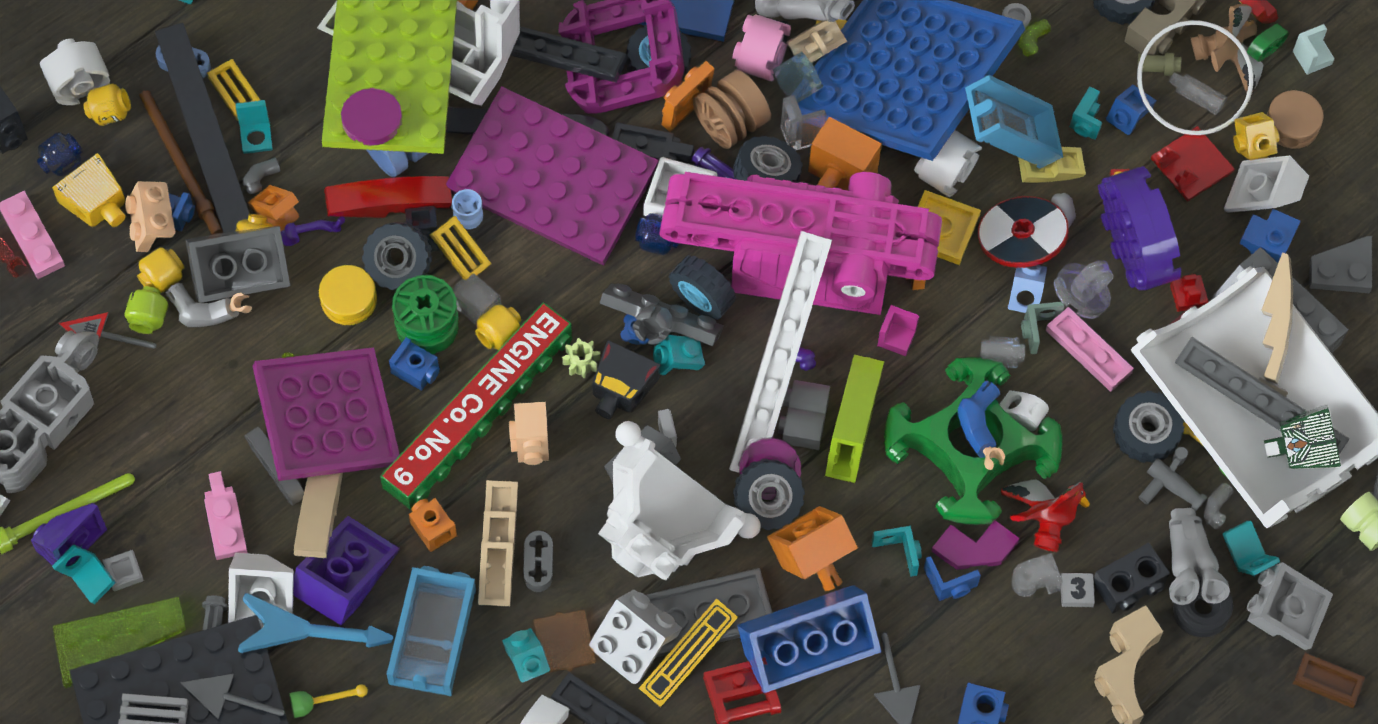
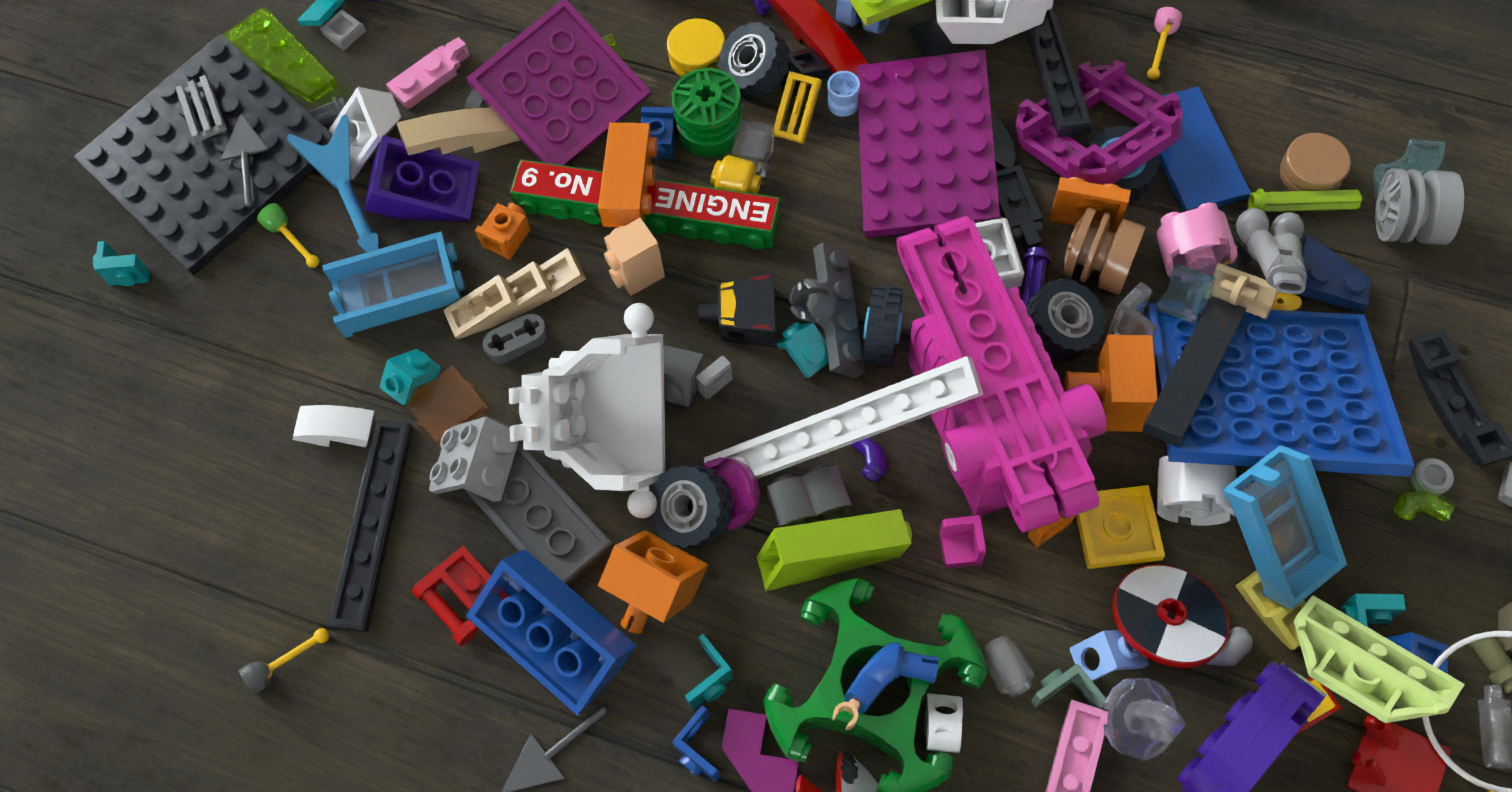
camera: 70 degrees right, 0 degrees up
yellowish green gear [562,338,601,378] -> none
sticker [639,598,738,707] -> none
none -> orange brick [598,122,658,227]
none -> black tile [1142,296,1246,447]
none -> yellowish green wedge [1294,595,1465,723]

